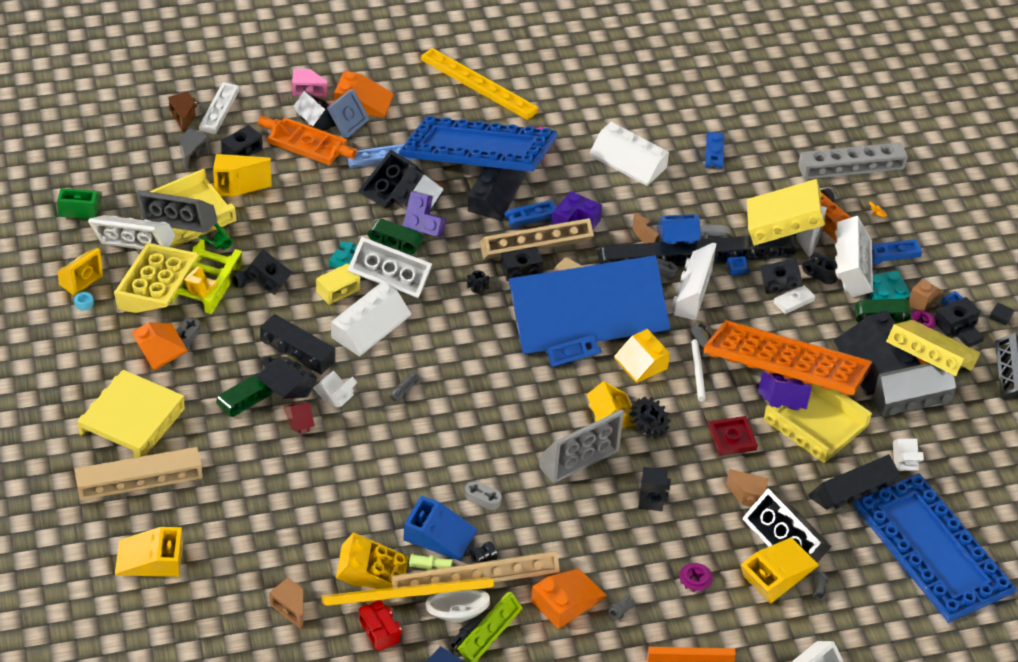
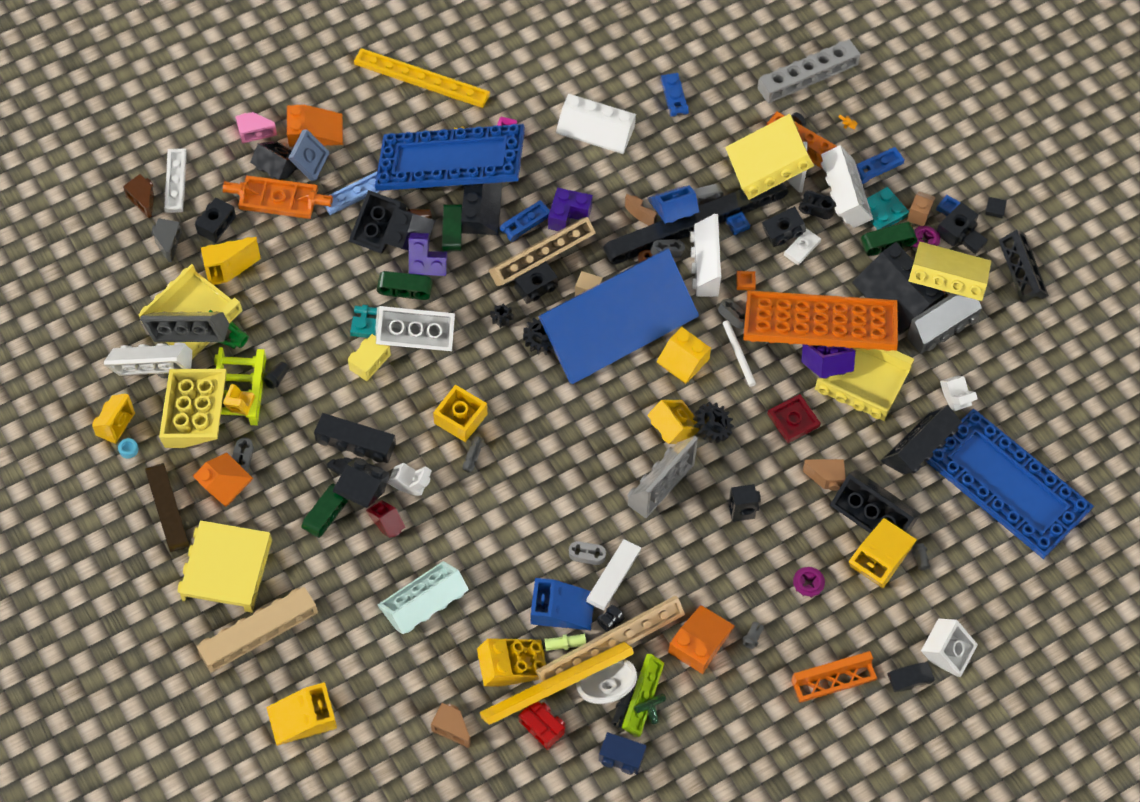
camera: 15 degrees left, 15 degrees up
green slope [57,188,102,219] -> none
black brick [245,249,293,295] -> none
white slope [331,281,411,357] -> none
blue plate [546,334,602,368] -> none
none -> dark brown beam [145,463,189,553]
none -> light aqua slope [378,561,469,634]
none -> yellow brick [433,385,488,442]
none -> dark green beam [442,204,462,251]
none -> black gear [523,318,554,355]
none -> white tile [586,539,641,611]
none -> clear green piece [634,694,666,724]
none -> orange tile [736,271,756,290]

